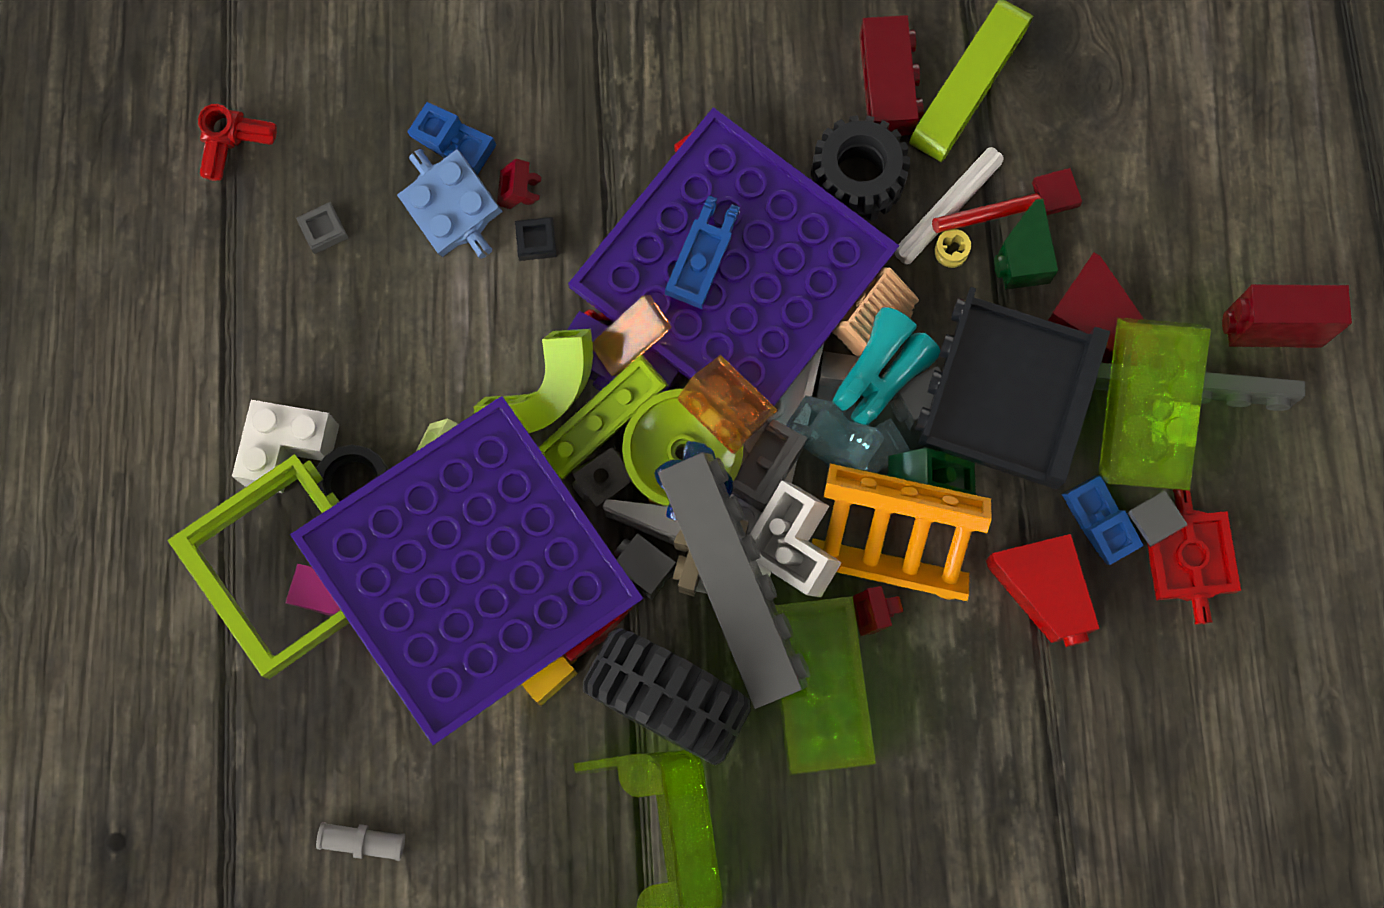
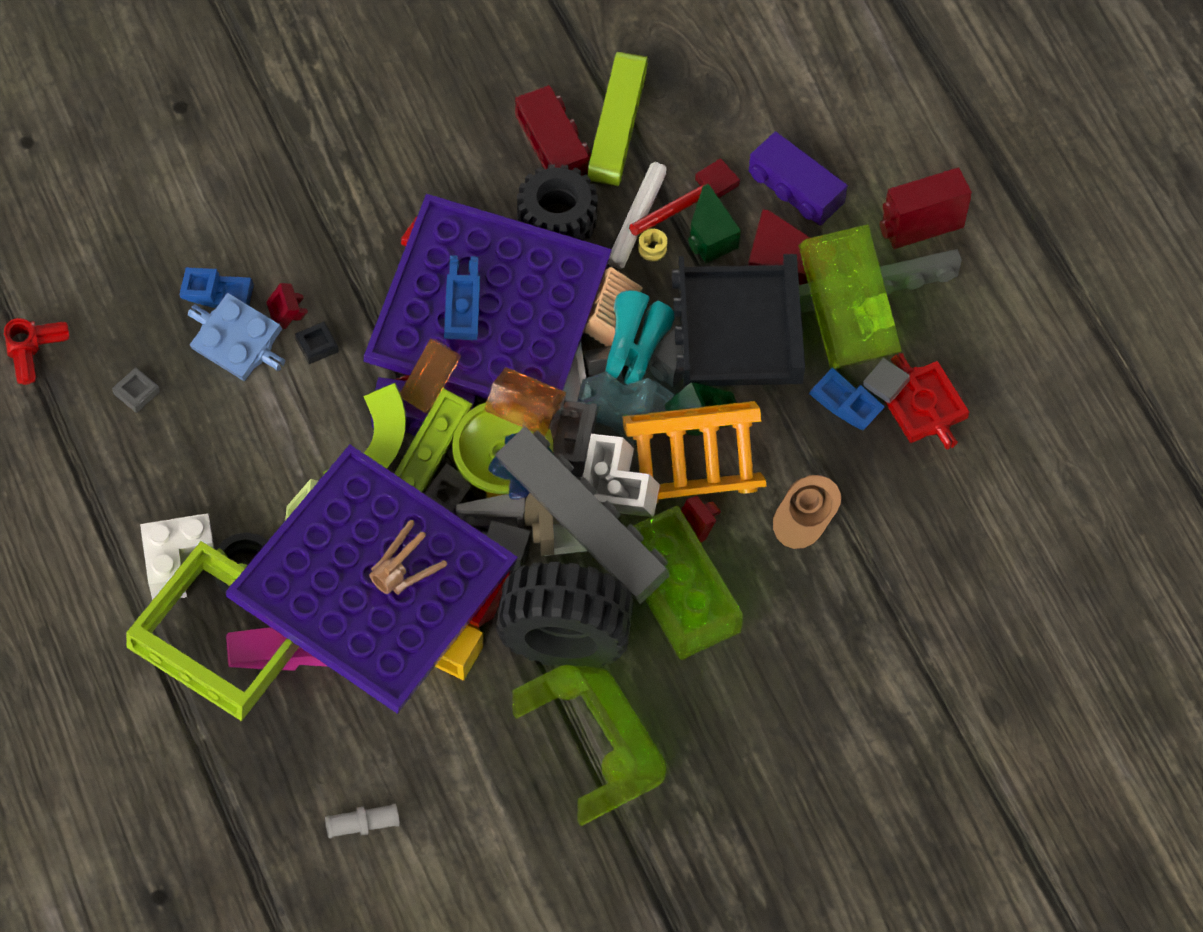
camera: 25 degrees left, 15 degrees down
red slope [986,534,1099,647] -> none
none -> medium nougat plant [369,520,447,595]
none -> dark purple brick [748,131,848,226]
none -> medium nougat piece [773,475,841,549]

